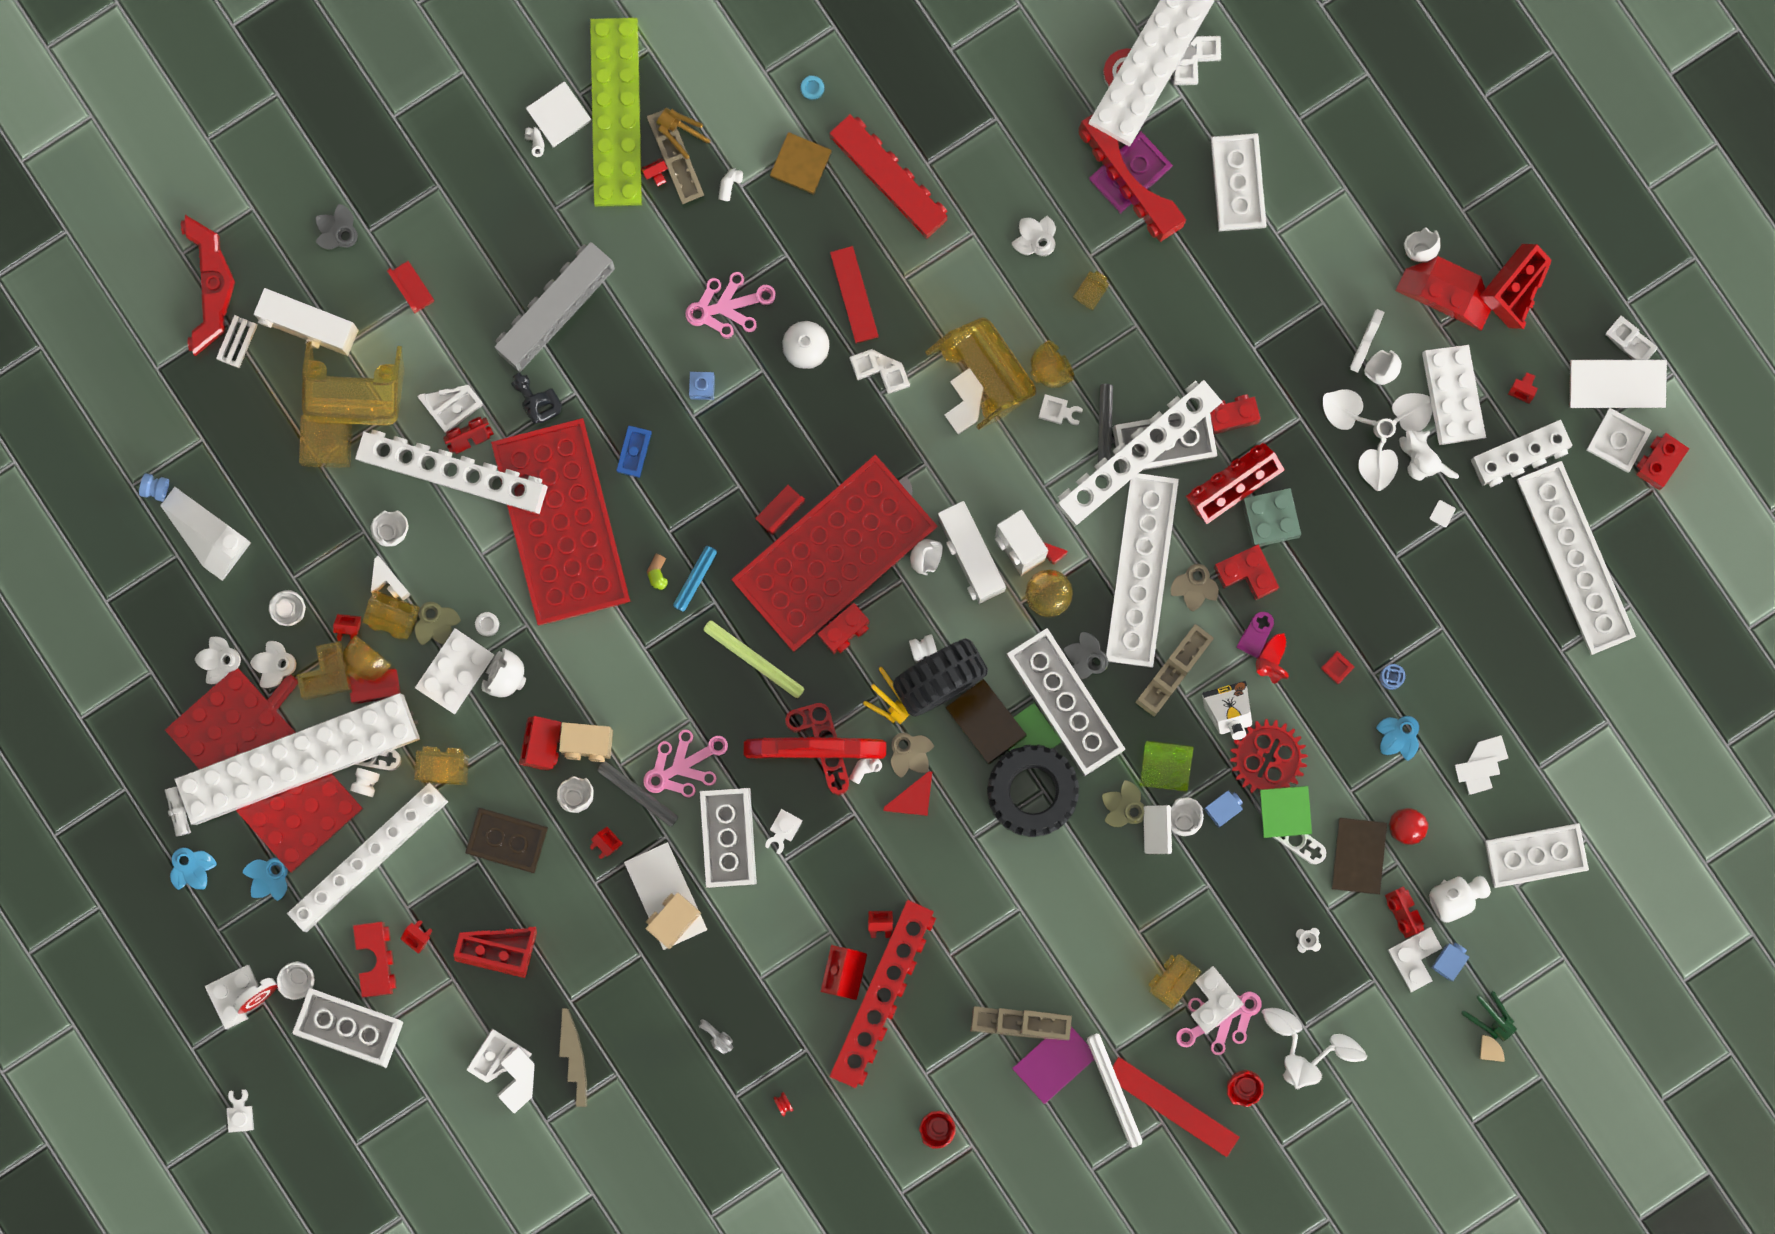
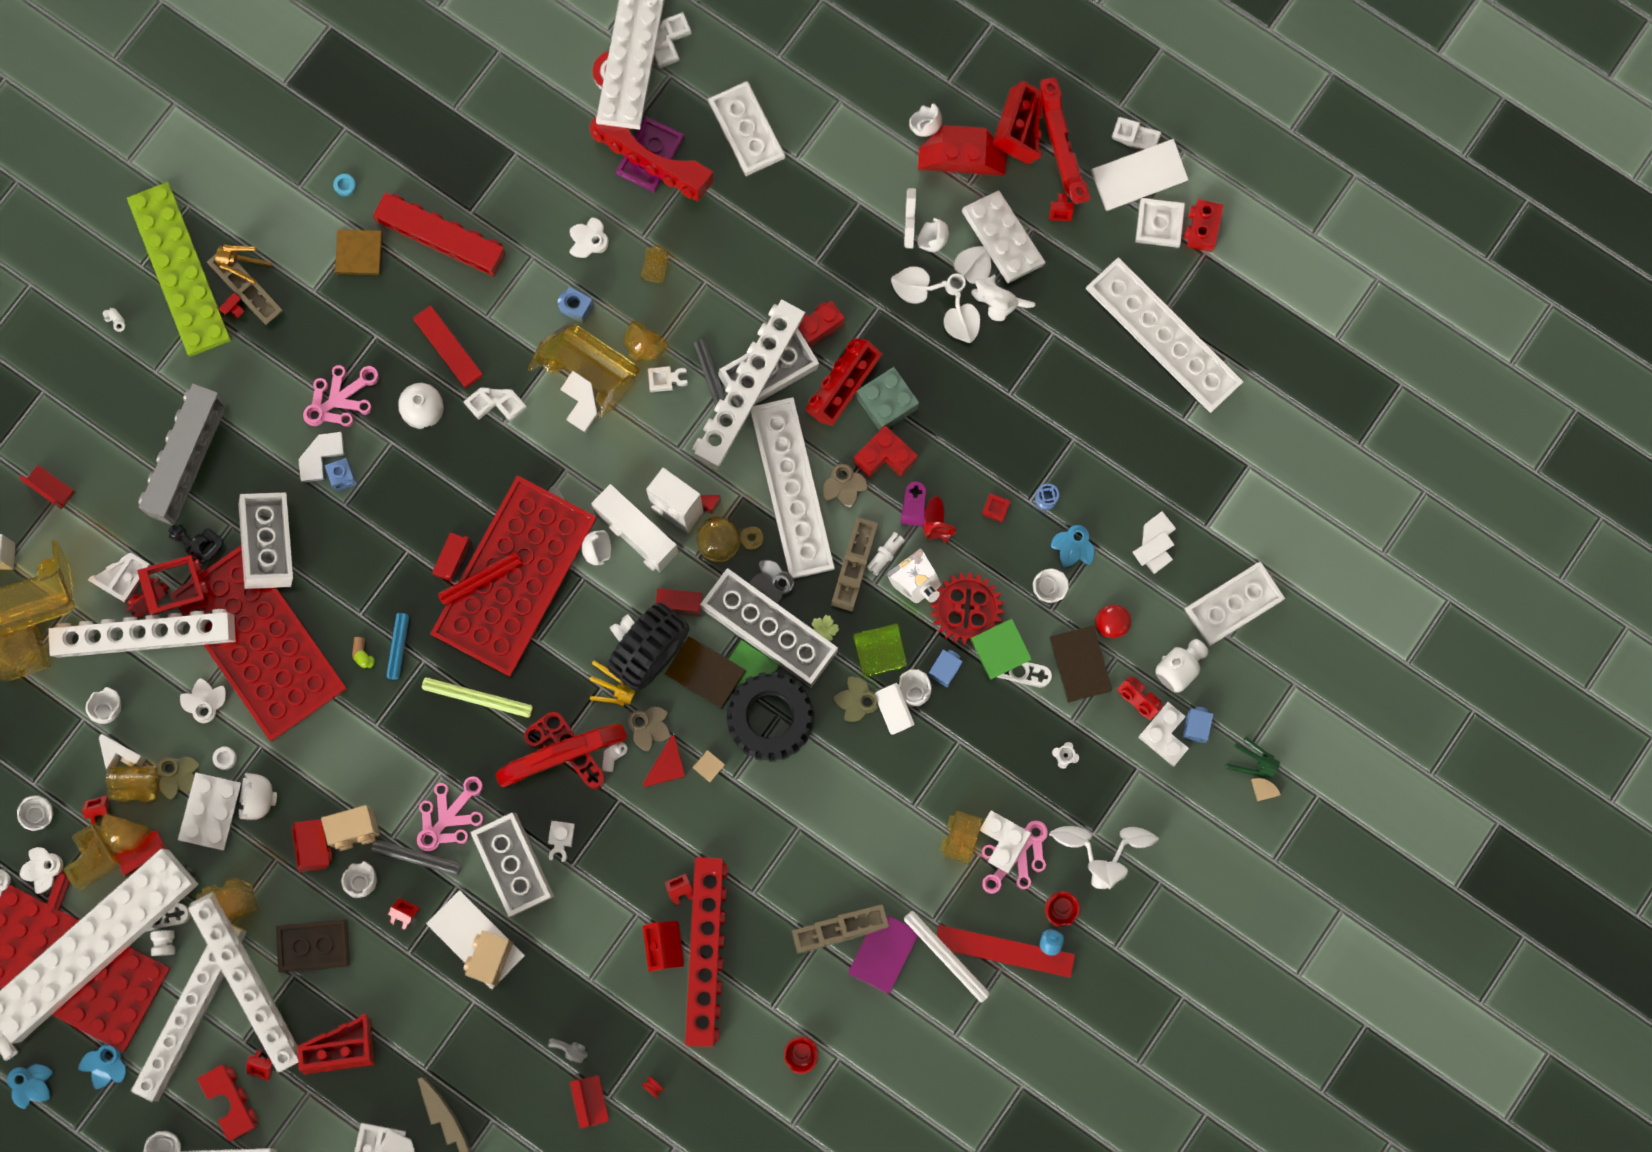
camera: 25 degrees left, 5 degrees down
white tile [526,81,592,147] -> none
blue plate [617,425,652,478] -> none
white arm [718,169,743,201] -> none
red brick [818,603,870,654] -> none
white sticker [1430,500,1456,527] -> none
white brick [1471,420,1572,487] -> none
none -> red window [137,555,208,615]
none -> white plate [180,678,226,723]
none -> white brick [188,892,298,1072]
none -> white brick [239,493,293,589]
none -> white tile [299,432,345,483]
none -> red axle [438,552,522,604]
none -> medium blue brick [557,287,594,324]
none -> red panel [570,1076,609,1128]
none -> red panel [654,588,703,616]
none -> tan tile [693,750,725,783]
none -> clear yellow plate [740,527,763,549]
none -> yellowish green plant [812,615,839,641]
none -> white pin [866,532,905,576]
none -> white hair [1032,569,1069,603]
none -> dark azure piece [1039,929,1064,955]
none -> red helmet [1040,77,1090,204]

